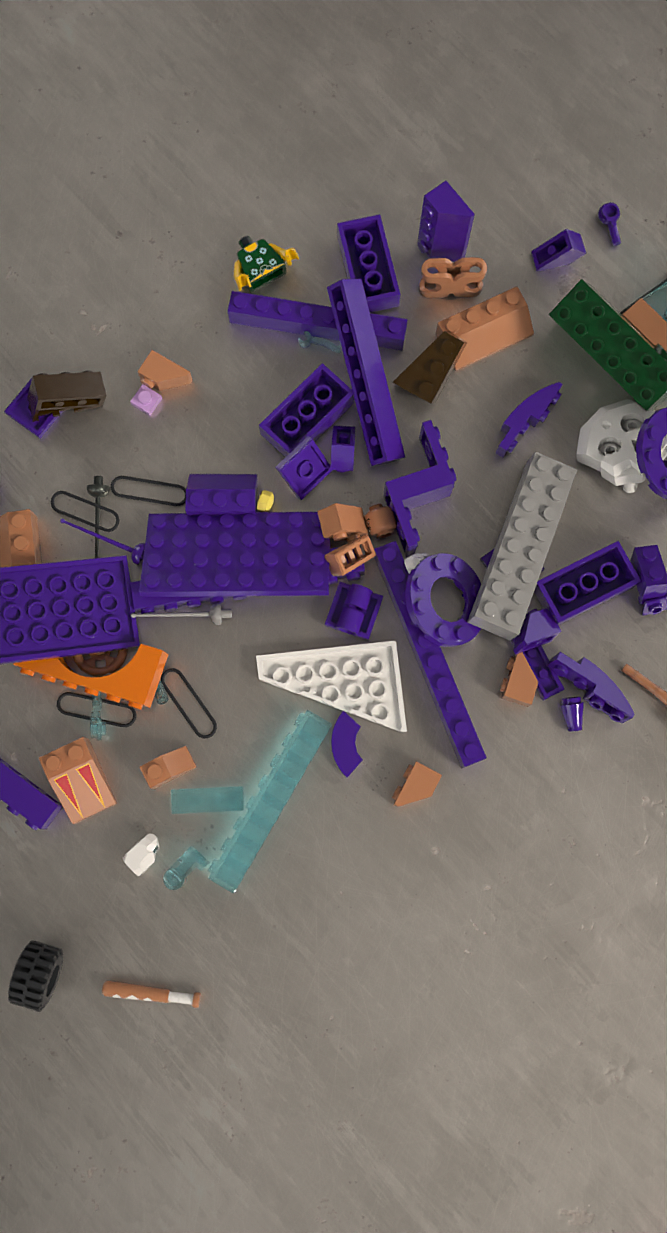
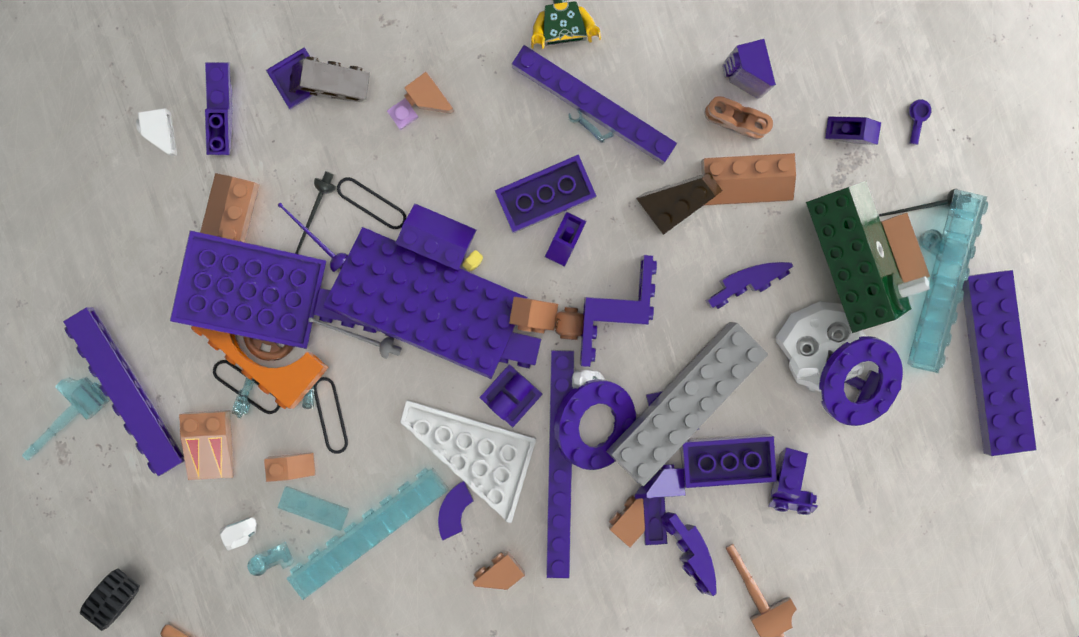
camera: 25 degrees right, 10 degrees up
black piece [51,491,120,532] -> none
dark purple tile [275,436,332,500] -> none
nougat slope [325,534,376,576] -> none
dark purple brick [327,279,406,466] -> none
dark purple brick [337,214,401,313] -> none
dark purple cone [560,696,584,732] -> none

